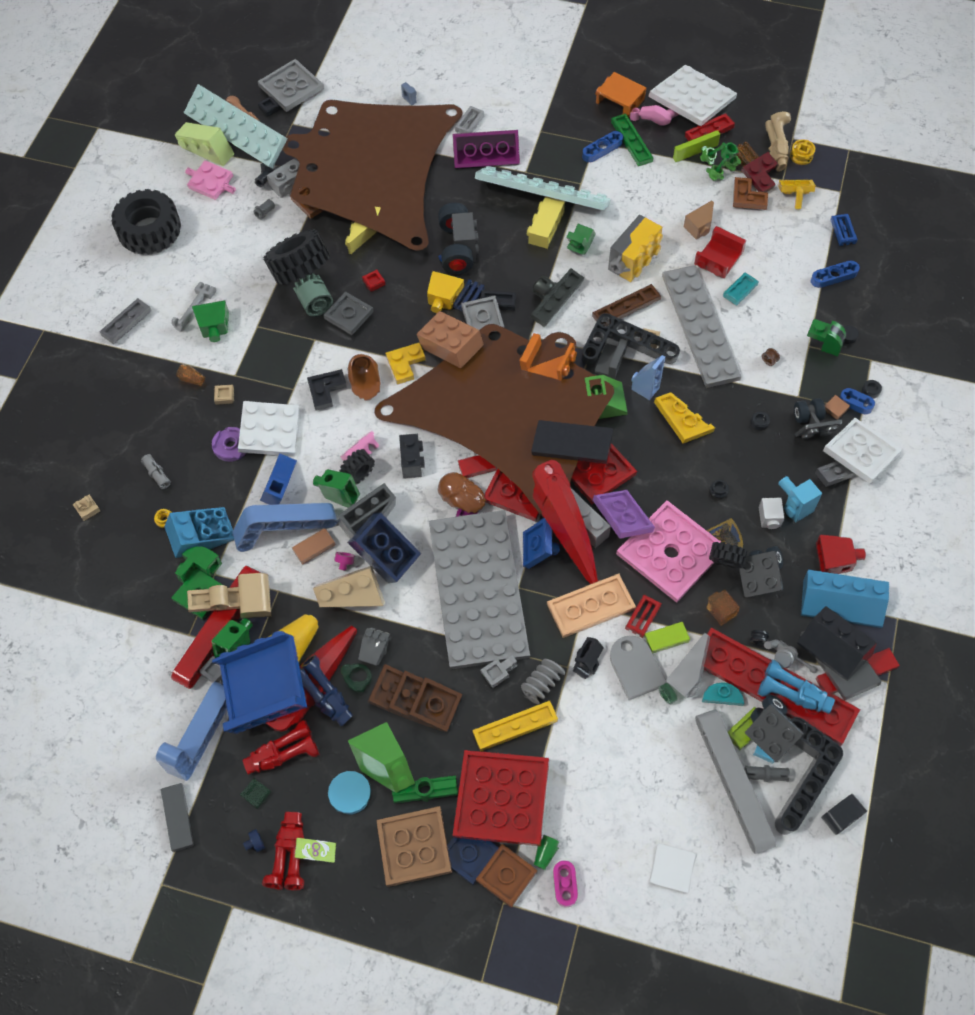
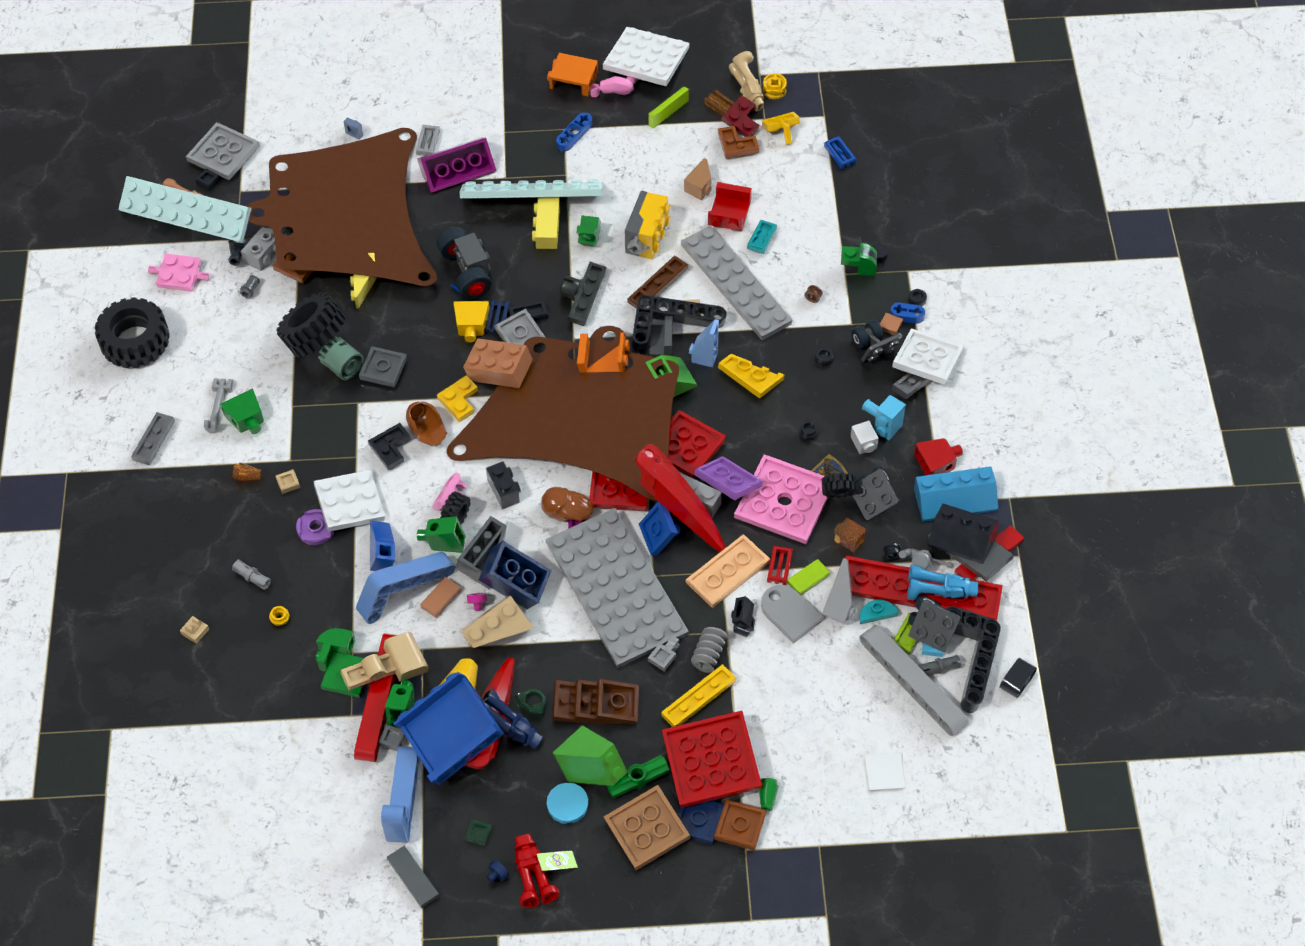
camera: 20 degrees left, 5 degrees down
dark azure slope [164,507,234,558] -> none
yellowish green wedge [175,122,234,166] -> none
red piece [242,720,320,775] -> none
dark grey hand [358,627,391,666] -> none
red tile [362,270,386,292] -> none
red tile [458,455,497,478] -> none
black tile [531,420,613,464] -> none
dark pink plate [553,860,578,907] -> none
green tile [611,114,654,167] -> none
clear green tile [659,683,677,704] -> none
red plate [685,113,735,141] -> none
plant [700,142,741,181] -> none
blue beam [811,261,860,288] -> none

